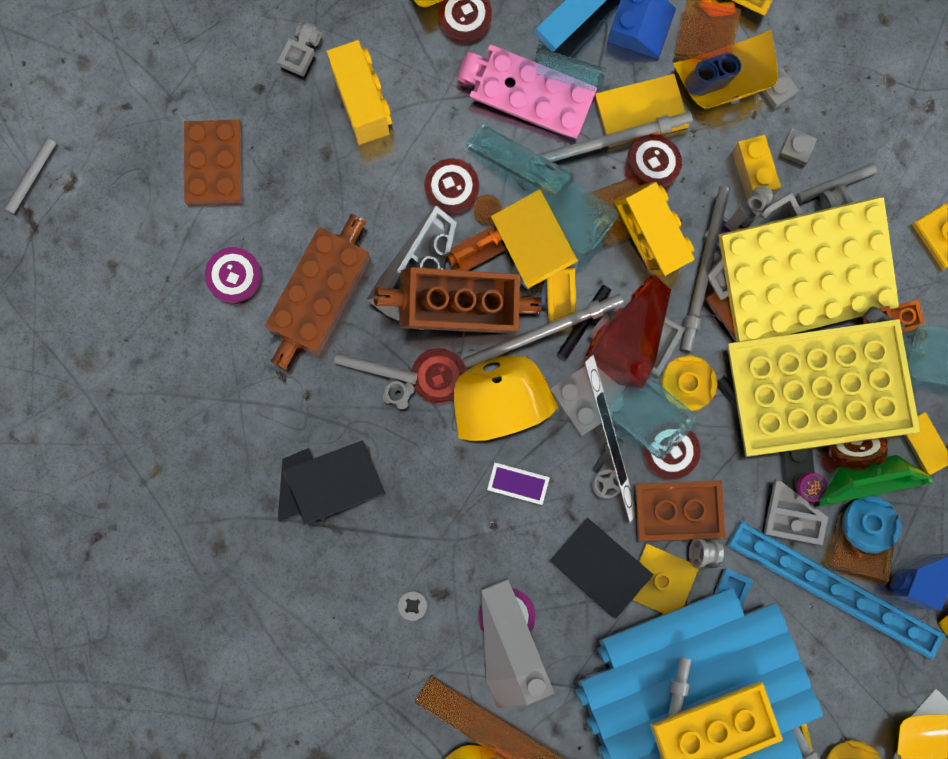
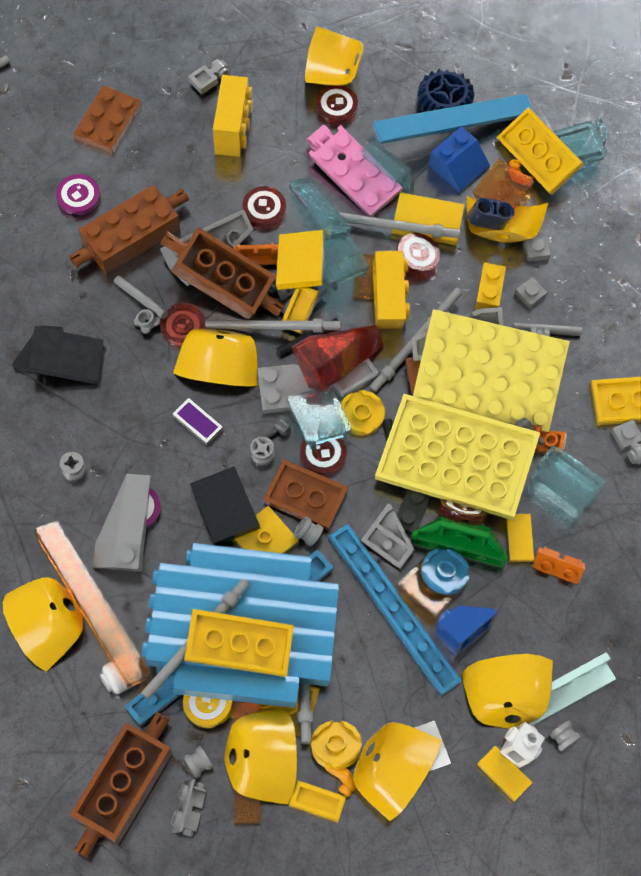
camera: 25 degrees right, 15 degrees down
clear orange plate [473,195,501,223] -> none
sticker [585,355,636,522] -> none
light grey plate [725,186,774,231] -> none
magenta tile [796,472,827,502] -> none

